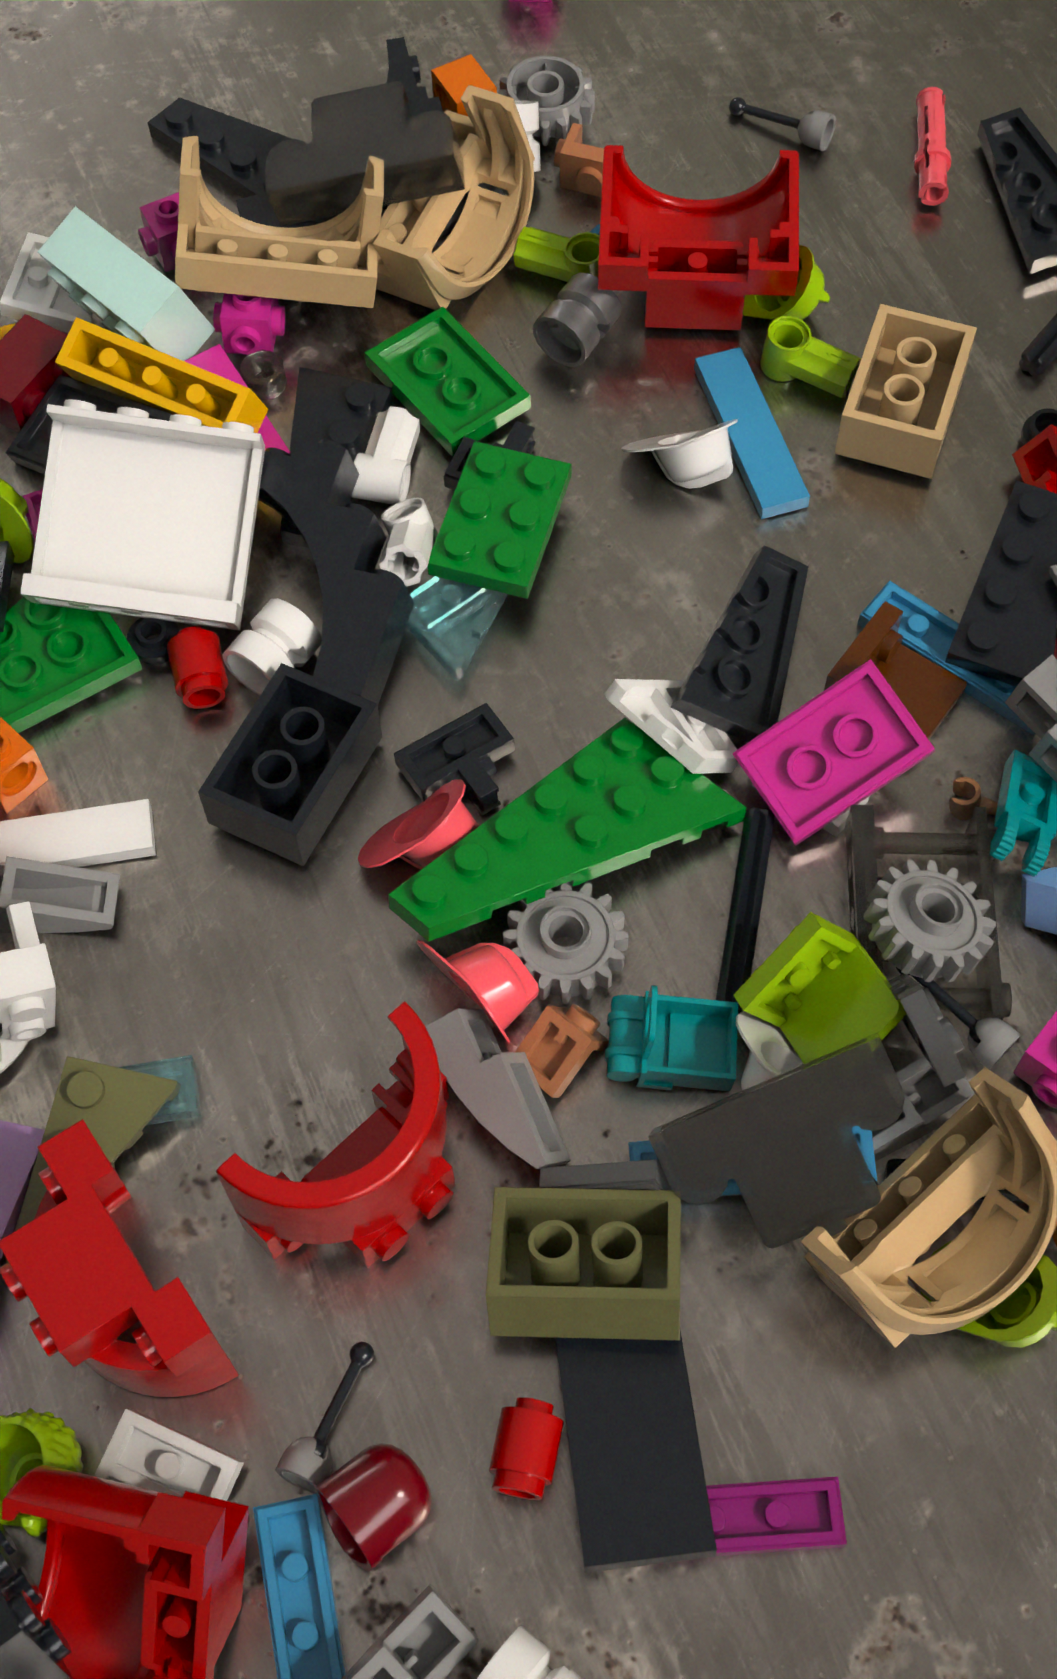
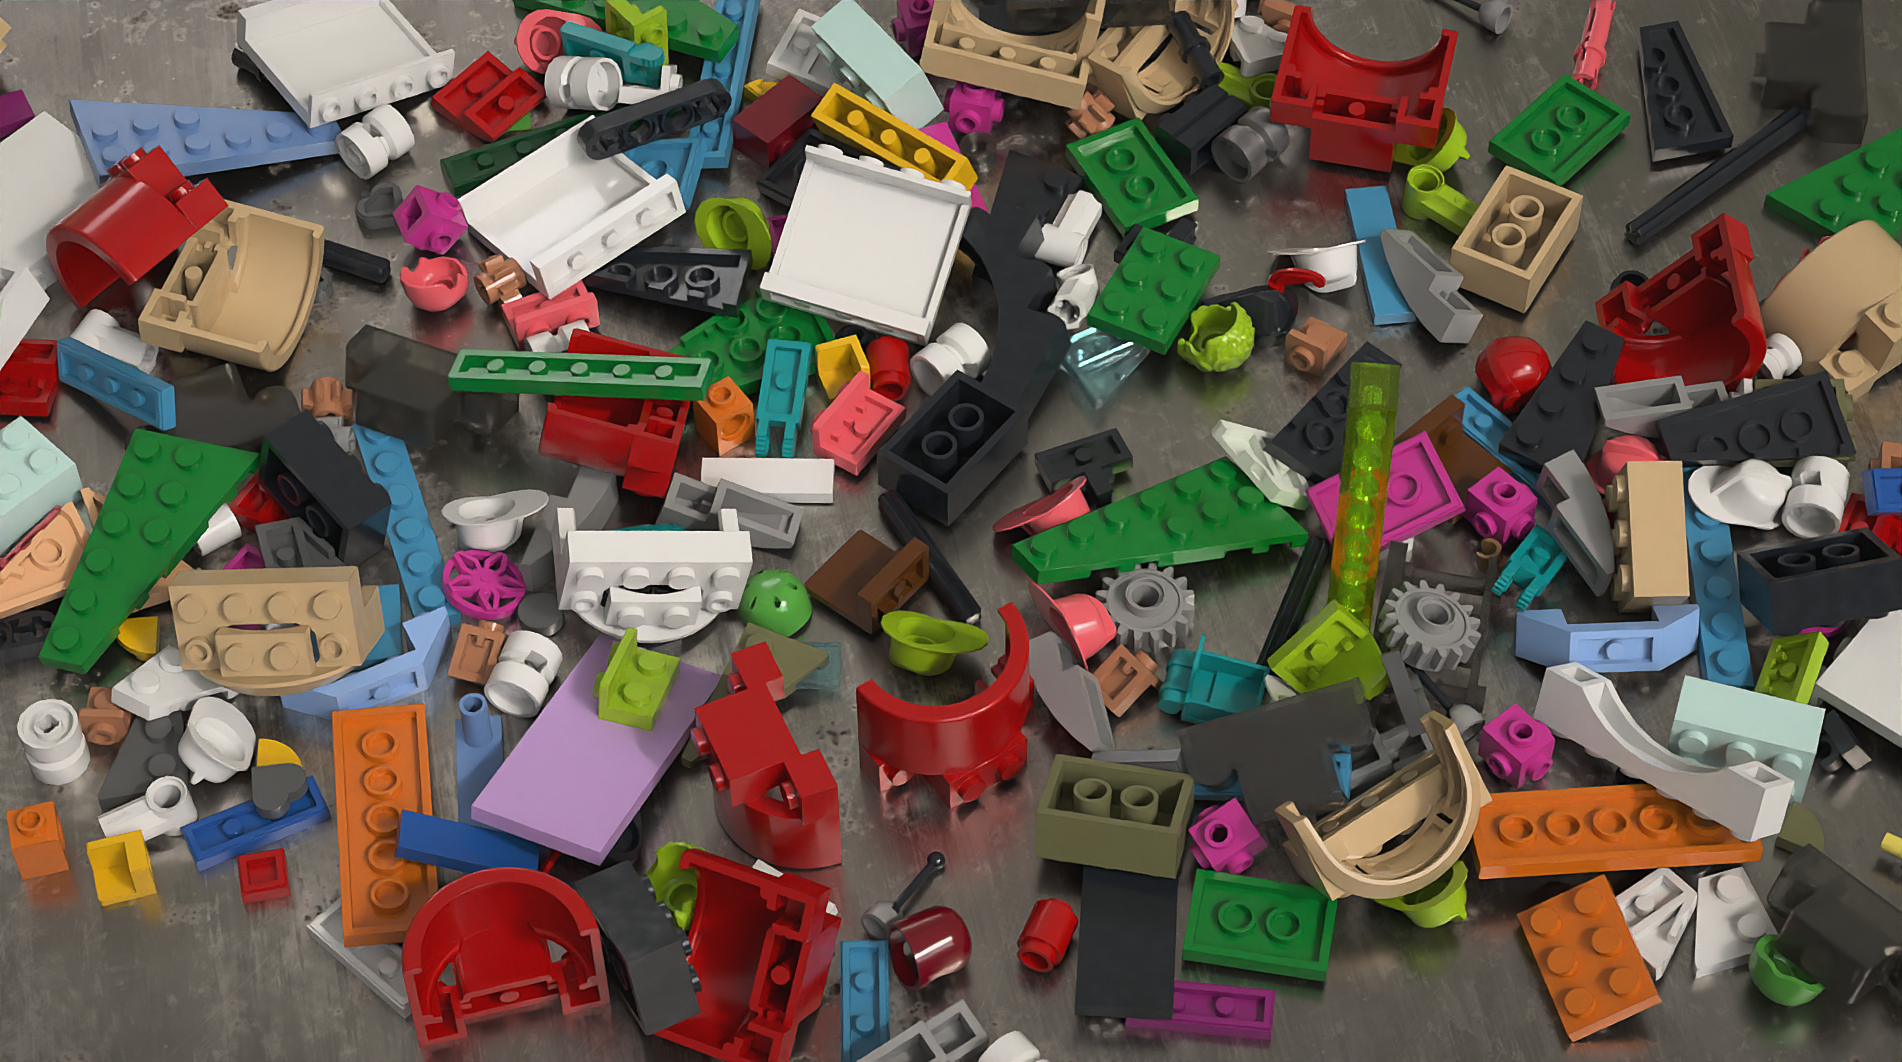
camera: 10 degrees right, 10 degrees down
none -> bright green helmet [738,569,812,637]
none -> teal hinge [755,339,813,458]
none -> reddish brown bracket [804,530,929,635]
none -> coral bracket [810,370,906,476]
none -> yellow panel [815,334,871,407]
none -> black axle [878,490,981,625]
none -> lime piece [881,610,989,676]
none -> nougat gear [1064,88,1115,139]
none -> black brick [1154,83,1248,176]
none -> black pin [1165,10,1224,89]
none -> lime hair [1177,302,1255,372]
none -> green plate [1182,869,1338,982]
none -> dark pink brick [1188,798,1269,875]
none -> black piece [1201,268,1326,348]
none -> white wing [1228,16,1288,77]
none -> nougat bracket [1284,316,1348,378]
none -> clear neon green brick [1326,362,1400,629]
none -> light grey slope [1380,229,1483,343]
none -> dark pink brick [1463,467,1538,548]
none -> red cap [1475,336,1552,415]
none -> green plate [1488,74,1631,187]

